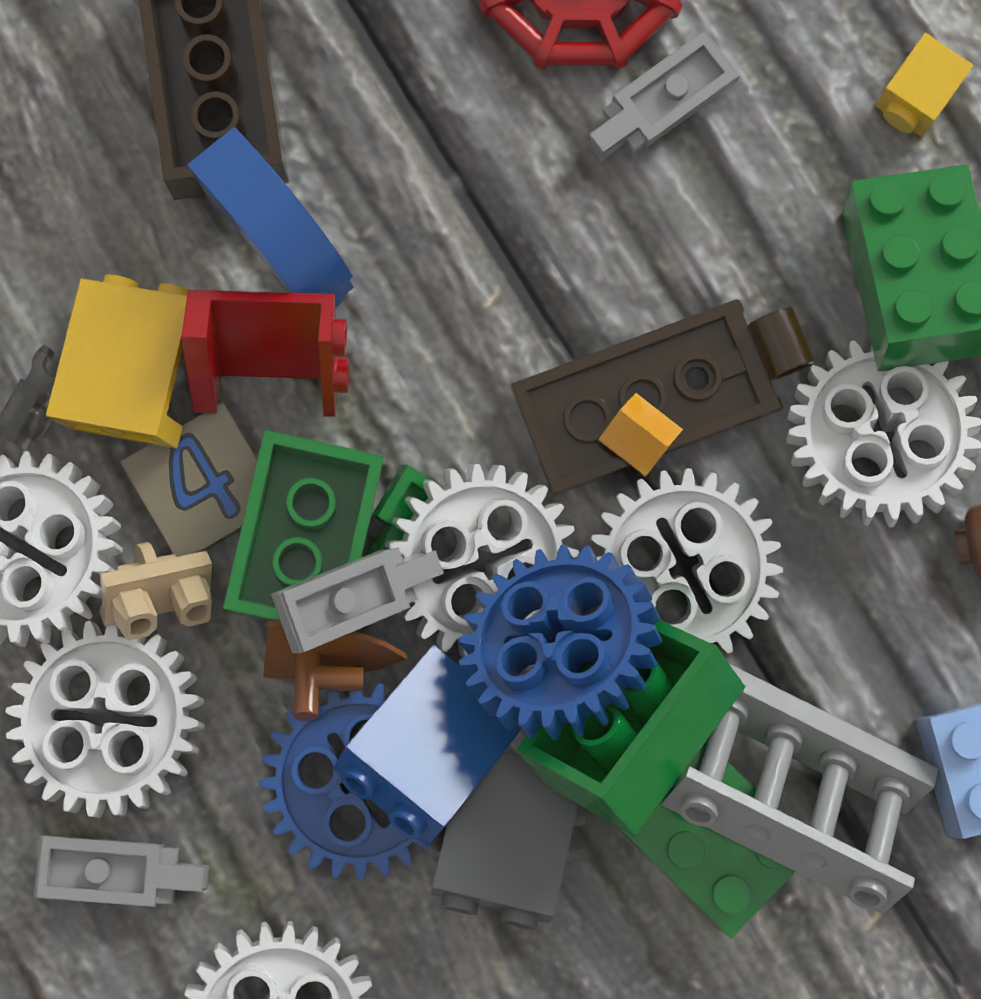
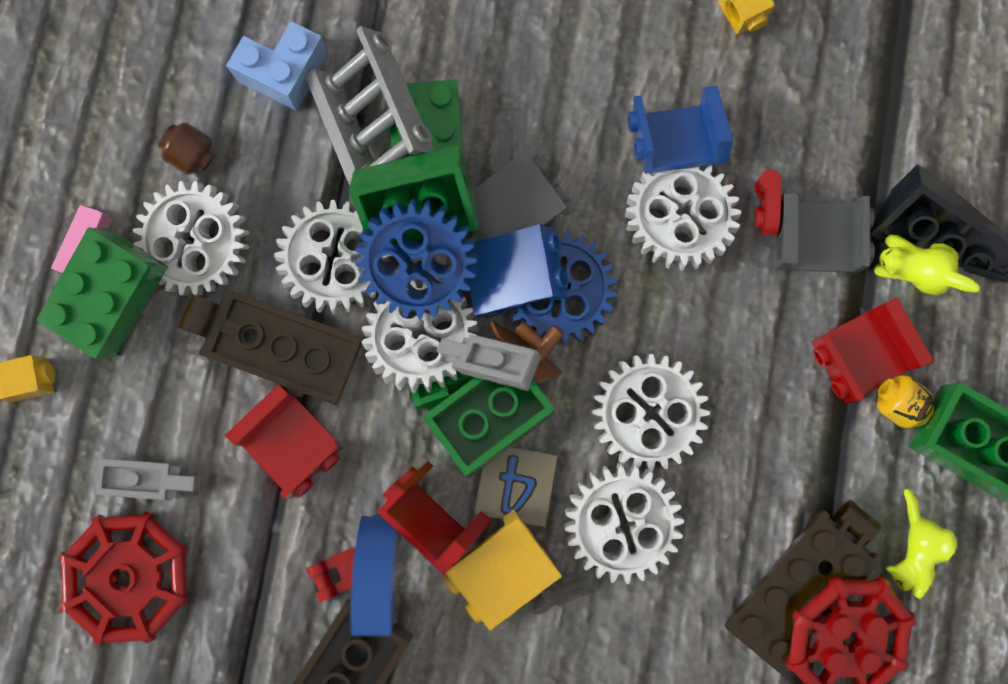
camera: 135 degrees left, 0 degrees up
light grey hinge [34,835,210,907] -> none
tan hips [100,542,212,641] -> none
light orange slope [599,393,683,477] -> none
none -> red panel [225,384,344,499]
none -> red plate [306,547,355,603]

